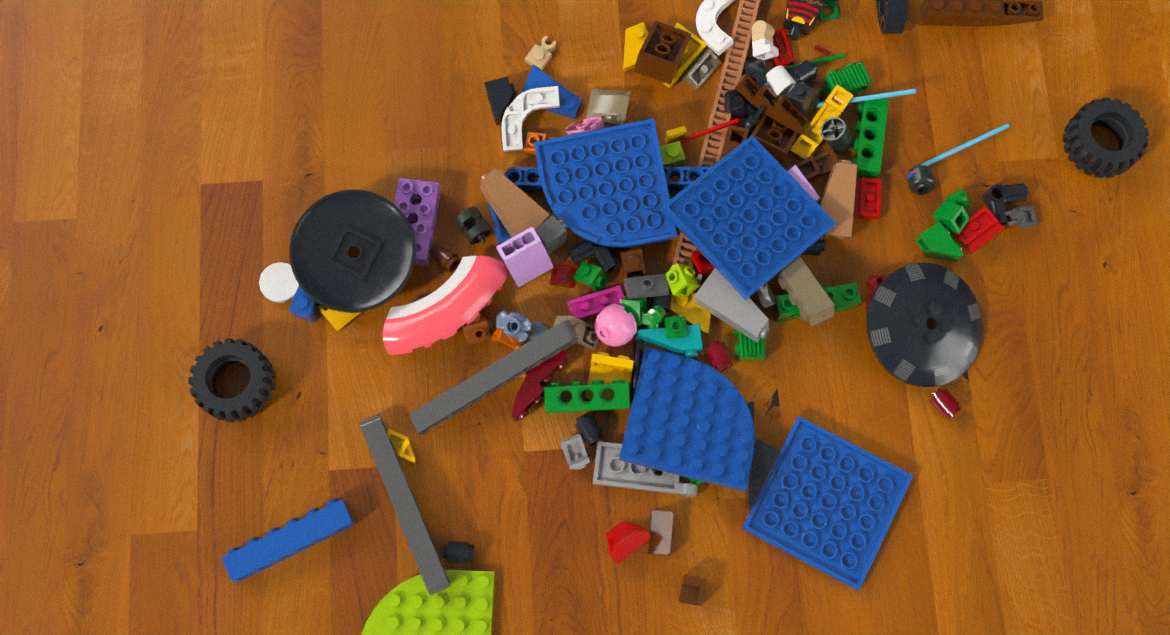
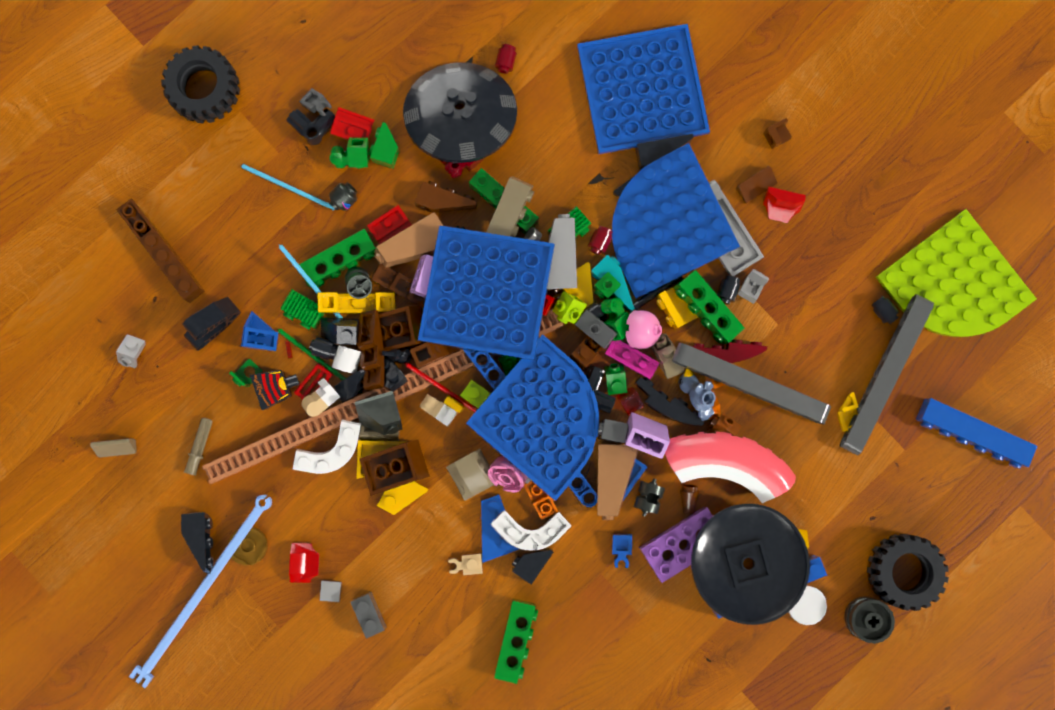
camera: 135 degrees left, 10 degrees up
none -> blue slope [241,311,278,351]
none -> pearl dark grey slope [355,391,403,435]
none -> reddish brown slope [415,181,477,213]
none -> leg [419,394,458,427]
none -> green brick [494,598,538,684]
none -> blue plate [612,533,632,568]
none -> black slope [635,377,704,426]
none -> pearl dark grey wheel [844,596,895,644]

